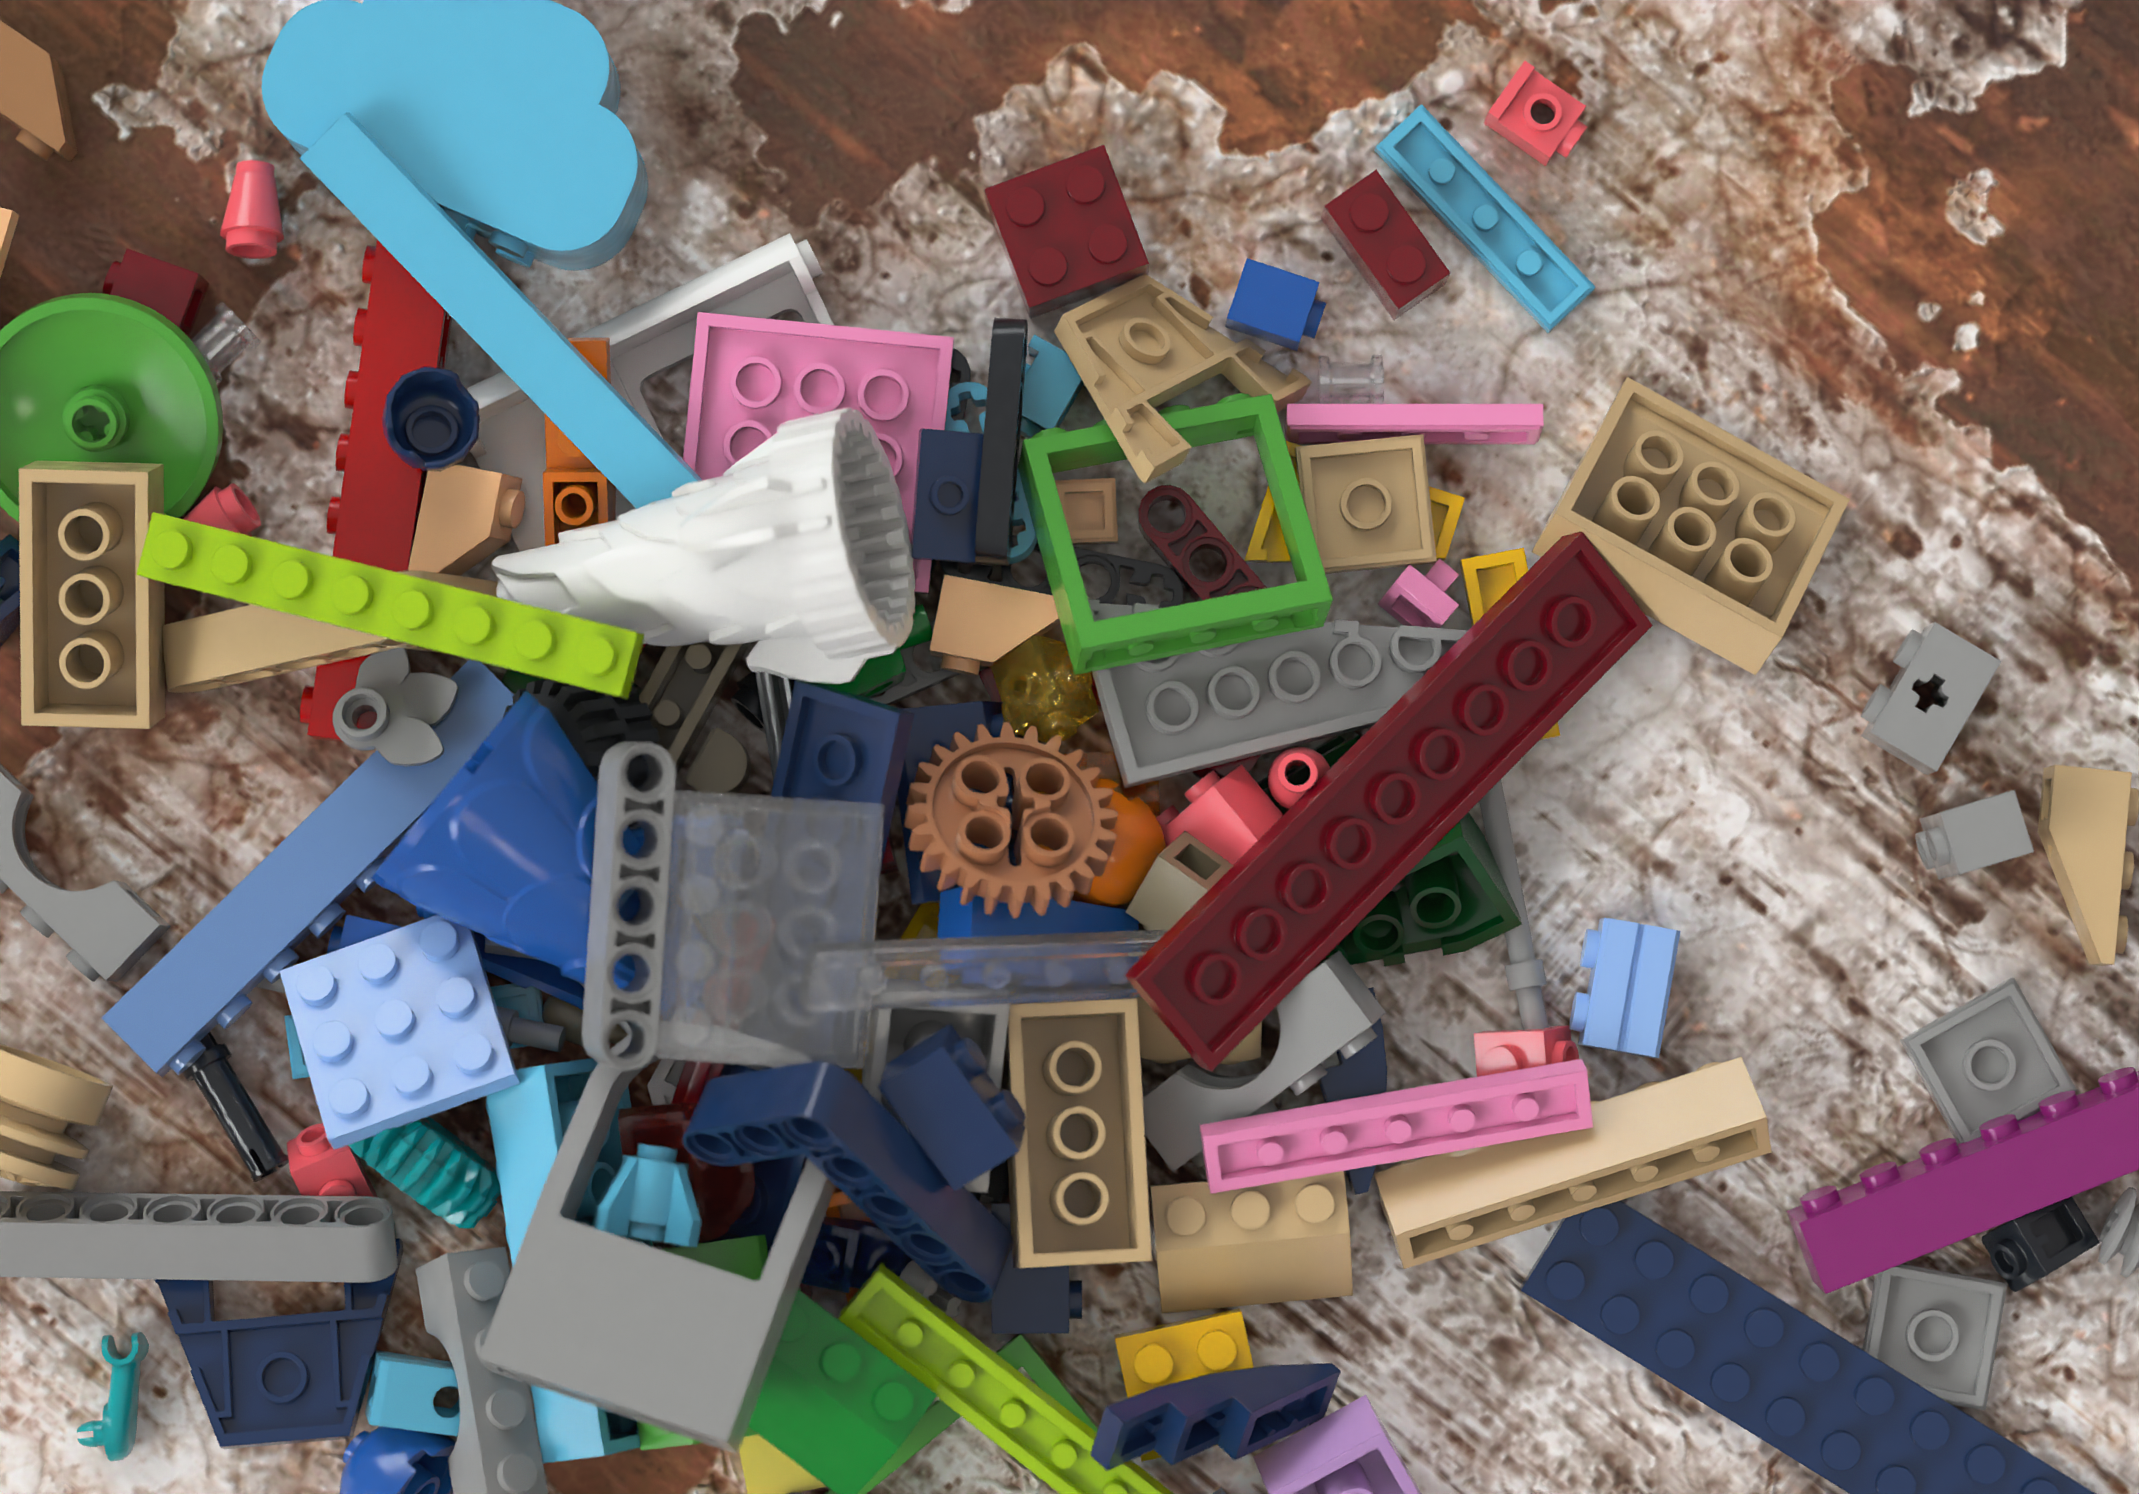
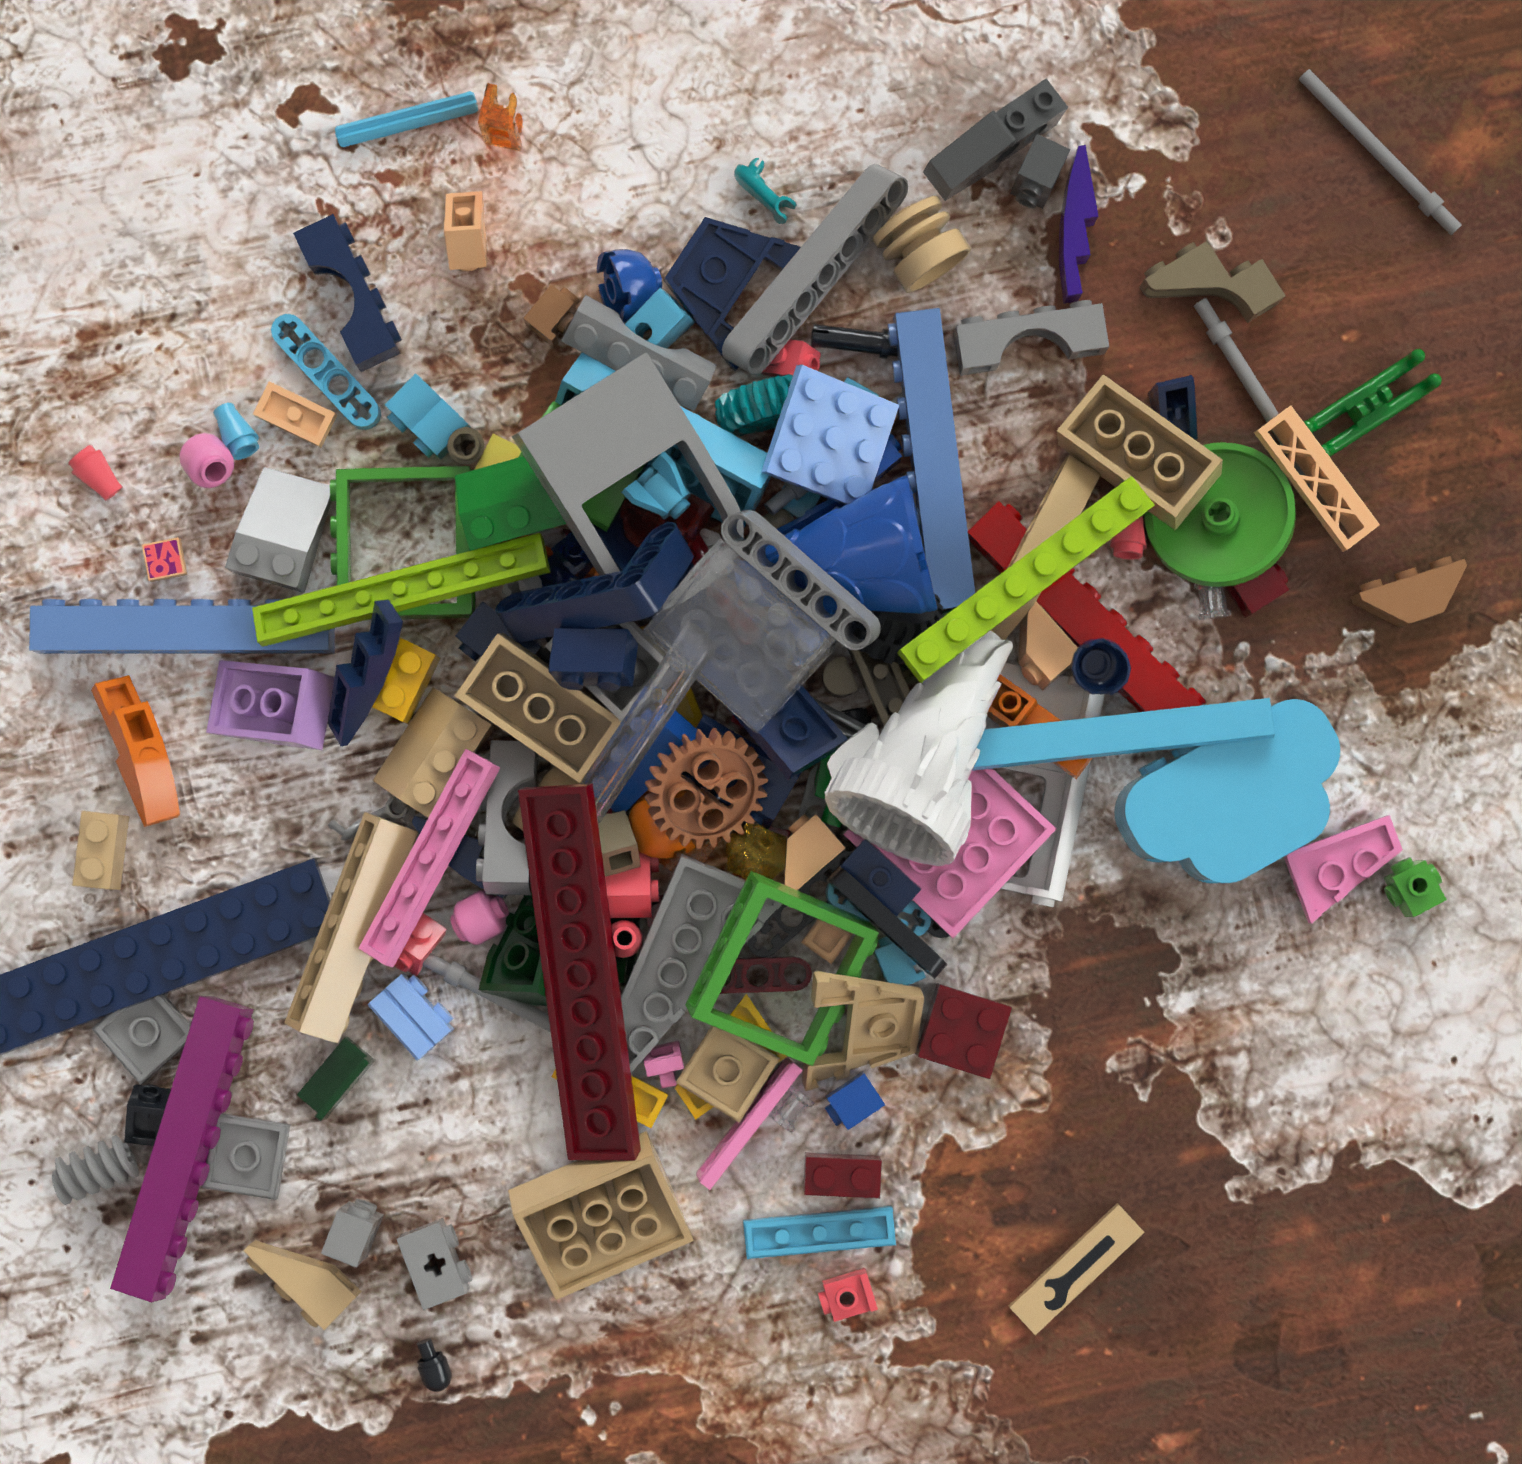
camera: 120 degrees right, 0 degrees up
coral cone [220,160,284,259] -> none
light grey plate [333,648,459,767] -> none
none -> dark green panel [297,1037,375,1121]
none -> light grey piece [328,797,410,840]
none -> black cylinder [417,1338,452,1392]
none -> bright pink head [450,890,509,945]

